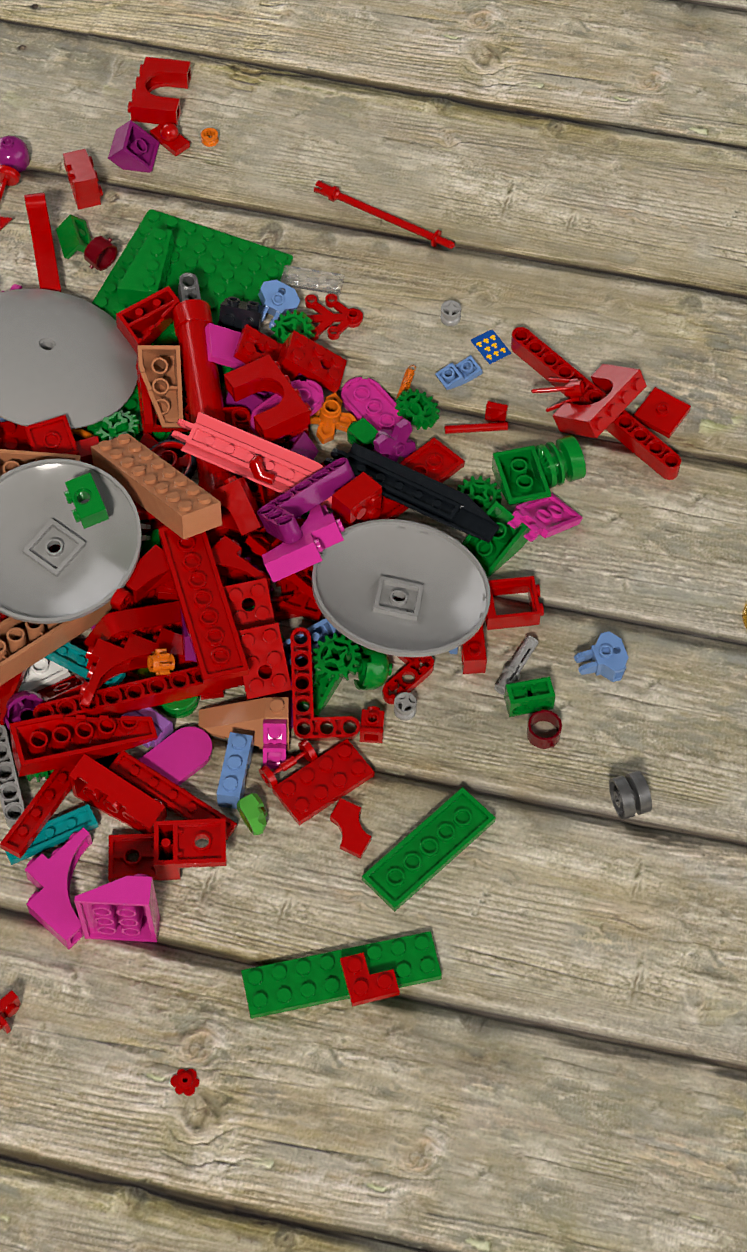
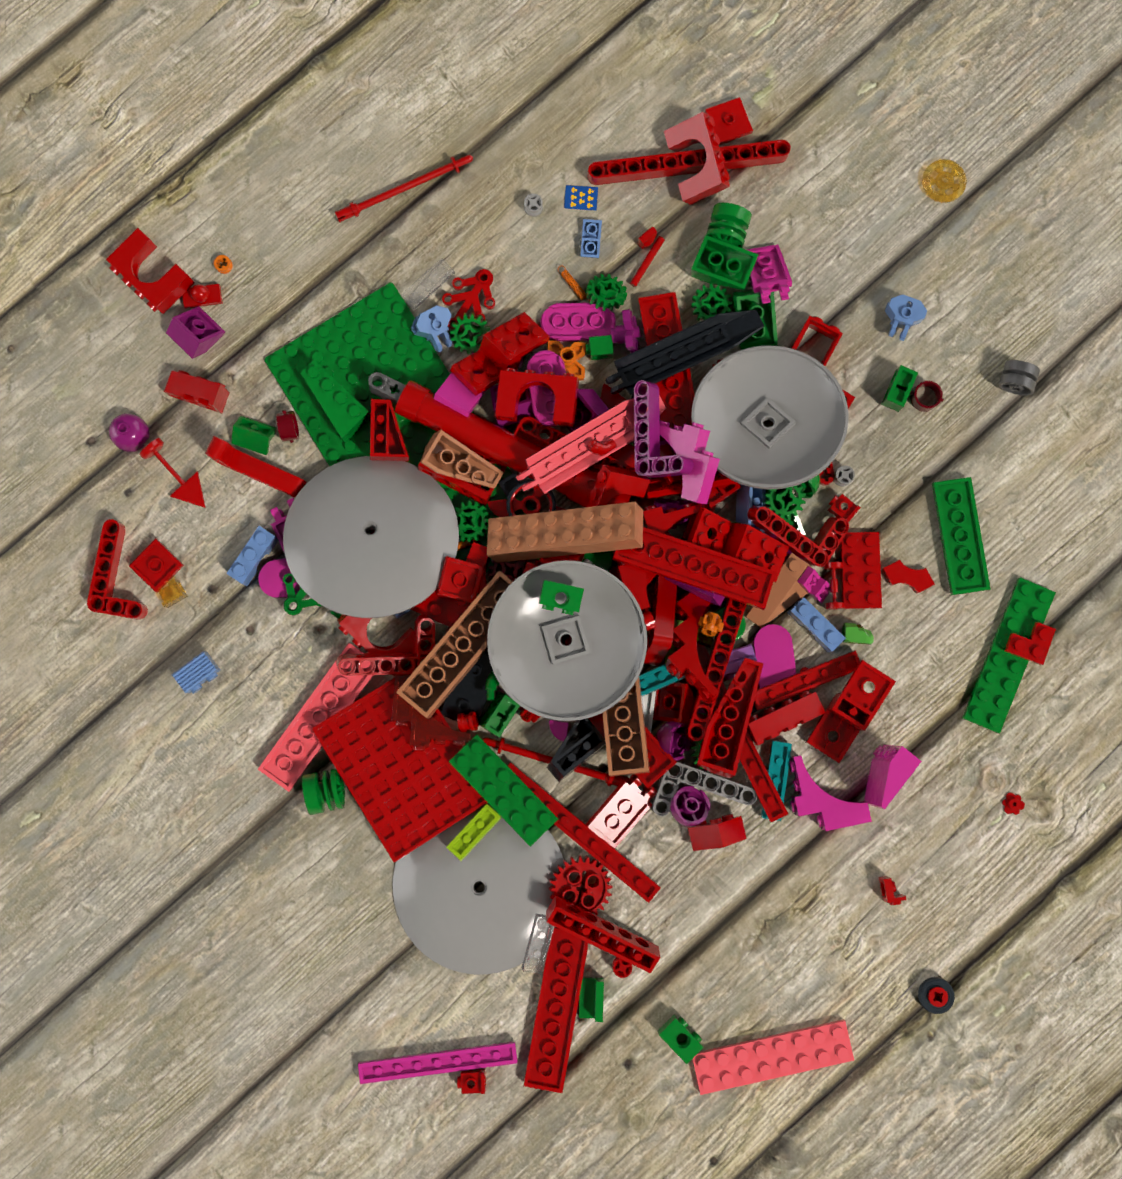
camera: 55 degrees left, 25 degrees up
black bracket [218,297,265,332] -> none
red brick [331,472,382,524] -> none
light grey pin [494,636,539,695] -> none
red plant [531,378,585,412] -> none

